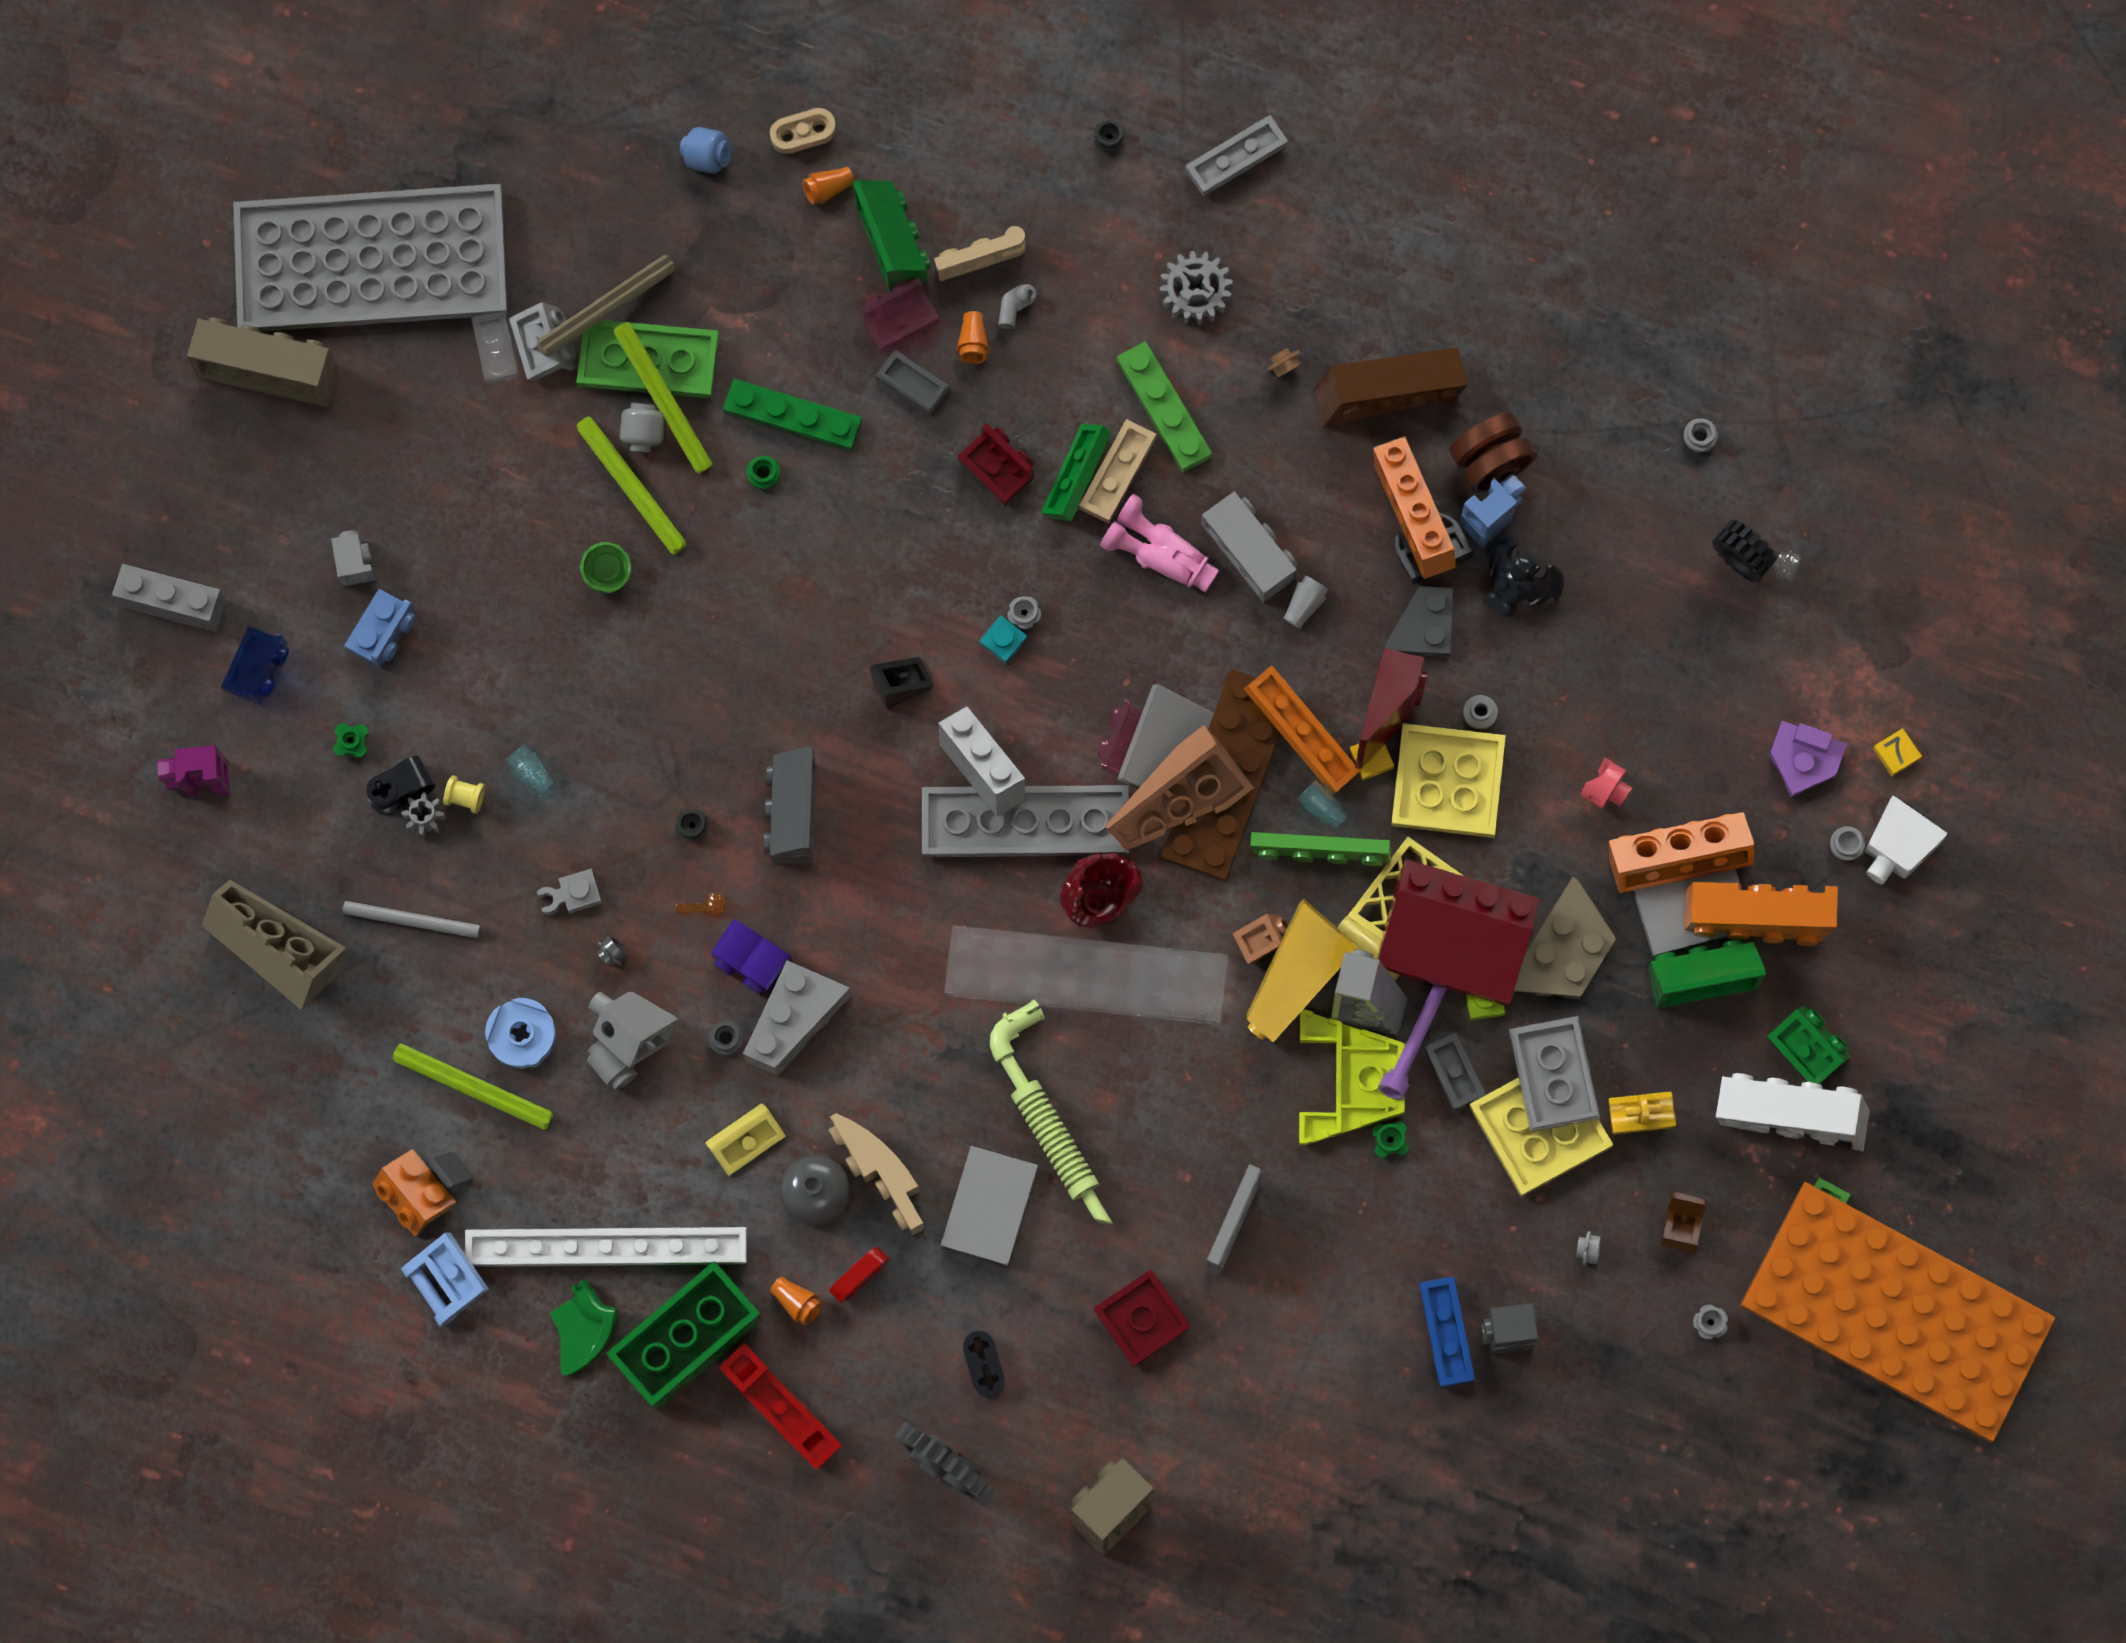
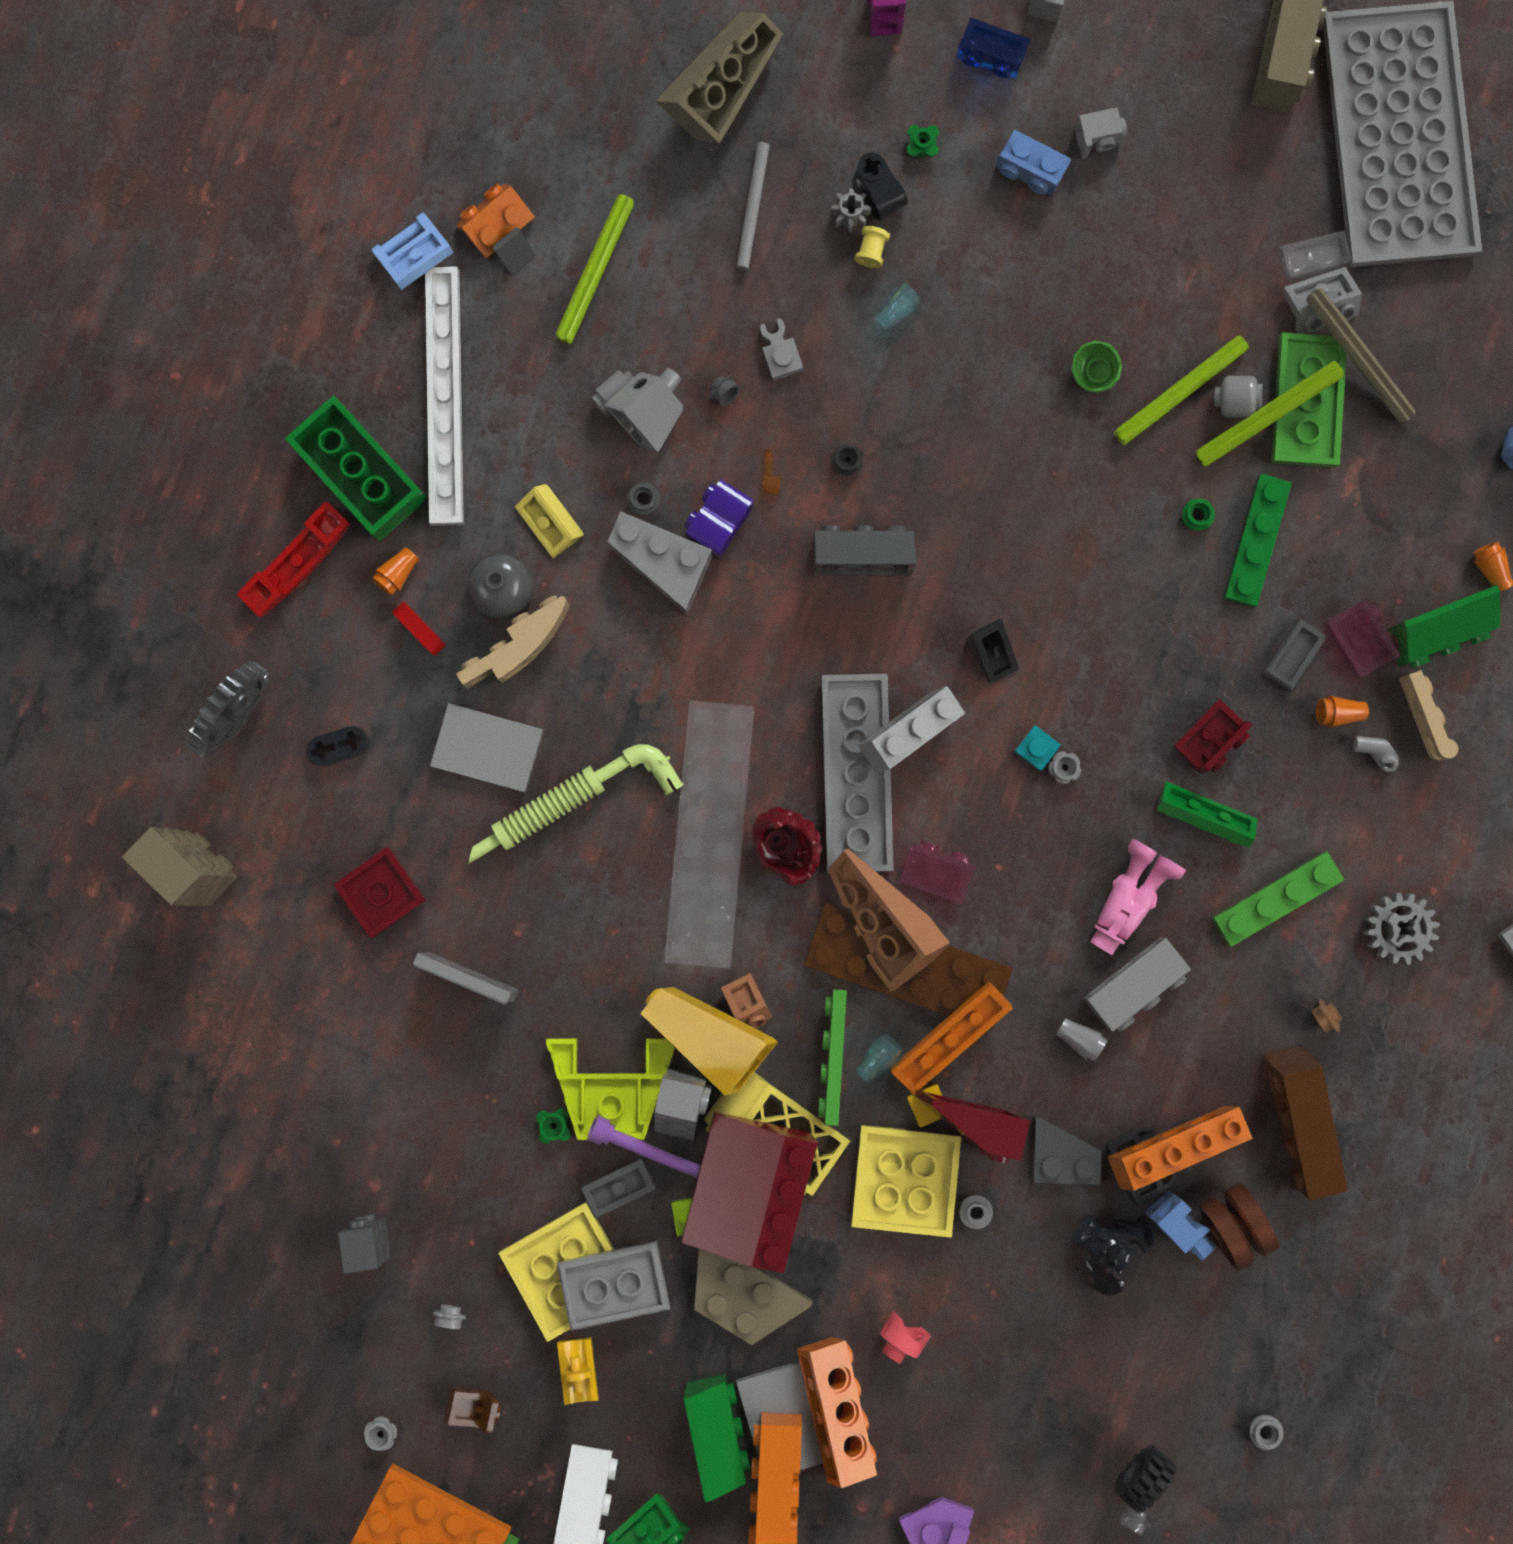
camera: 90 degrees right, 10 degrees up
light blue plate [485,998,556,1069] -> none
green arm [550,1280,618,1376] -> none
tan plate [1079,419,1156,524] -> none
light grey tile [1117,684,1214,789] -> none
blue plate [1419,1276,1475,1388] -> none

